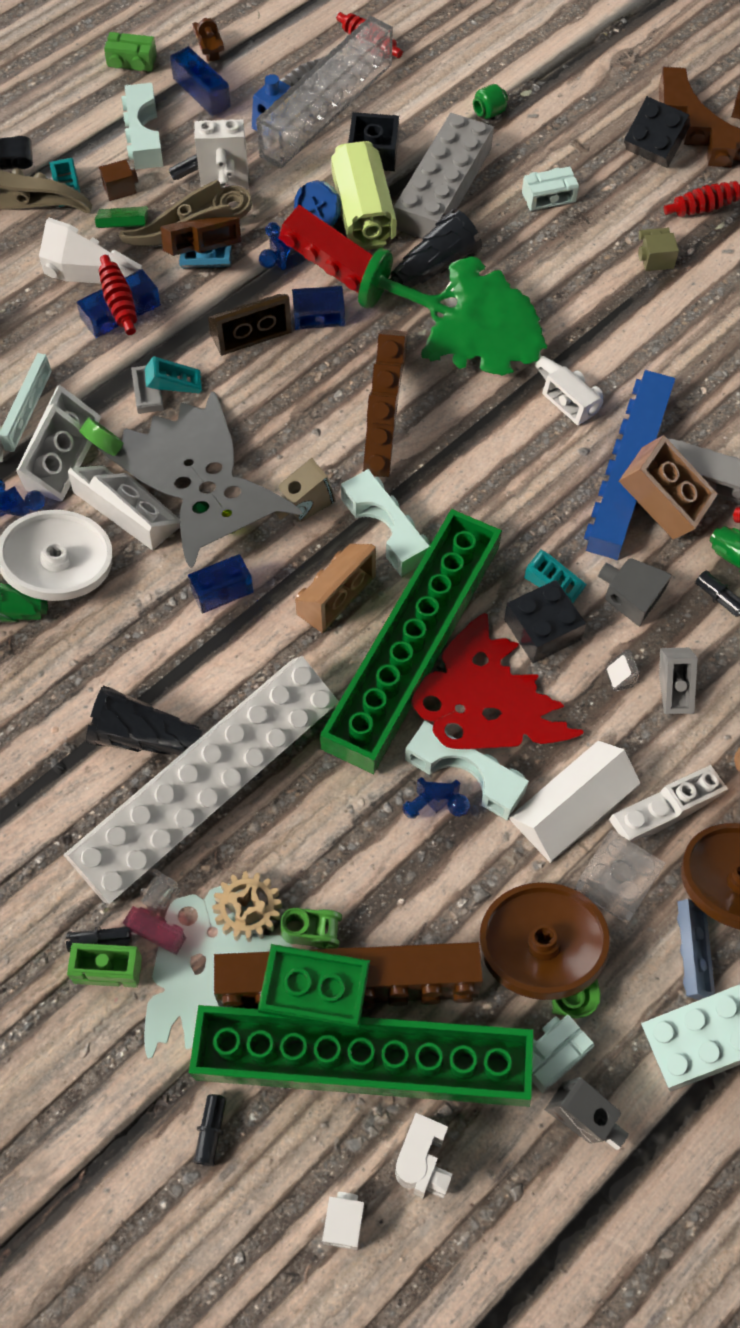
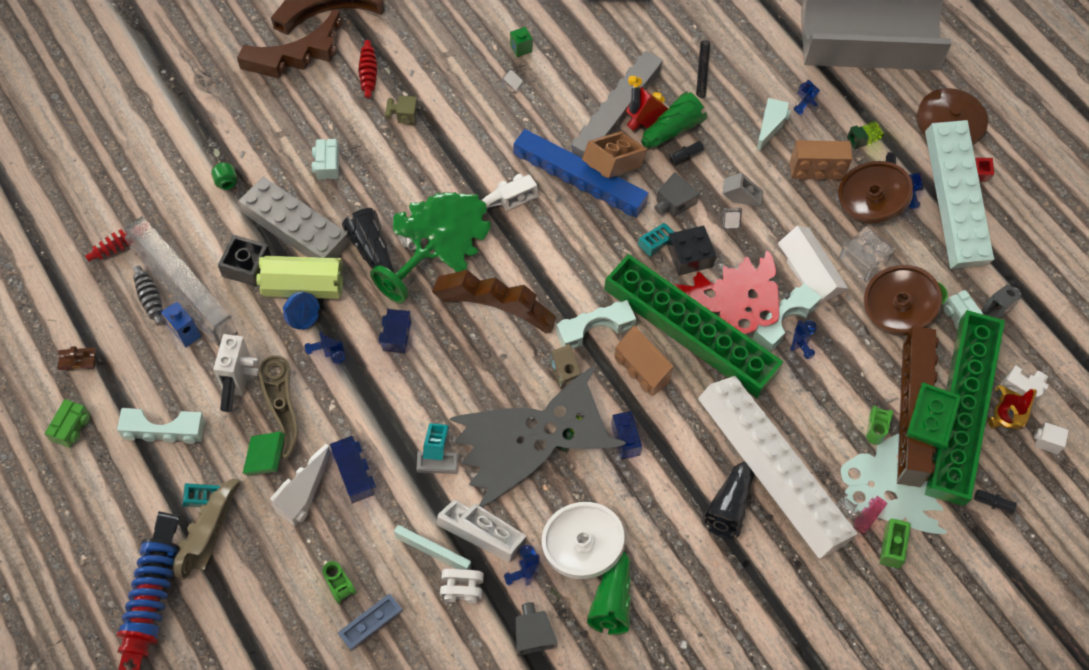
camera: 80 degrees left, 0 degrees up
black axle [66,926,132,952] -> none
white slope [68,465,180,550] -> none
bright green hat [79,417,124,456] -> none
reddish brown brick [99,159,138,201] -> none
red piece [99,254,137,335] -> none
reddish brown slope [160,217,241,256] -> none
clear blue brick [170,46,231,116] -> none
dark azure slope [179,245,231,269] -> none
dark brown slope [208,294,292,356] -> none
tan gear [212,871,282,942] -> none
red brick [279,205,373,293] -> none
white slope [609,765,728,845] -> none
black brick [624,96,691,168] -> none
sand blue plate [677,899,715,1000] -> none
none -> piece [988,385,1037,429]

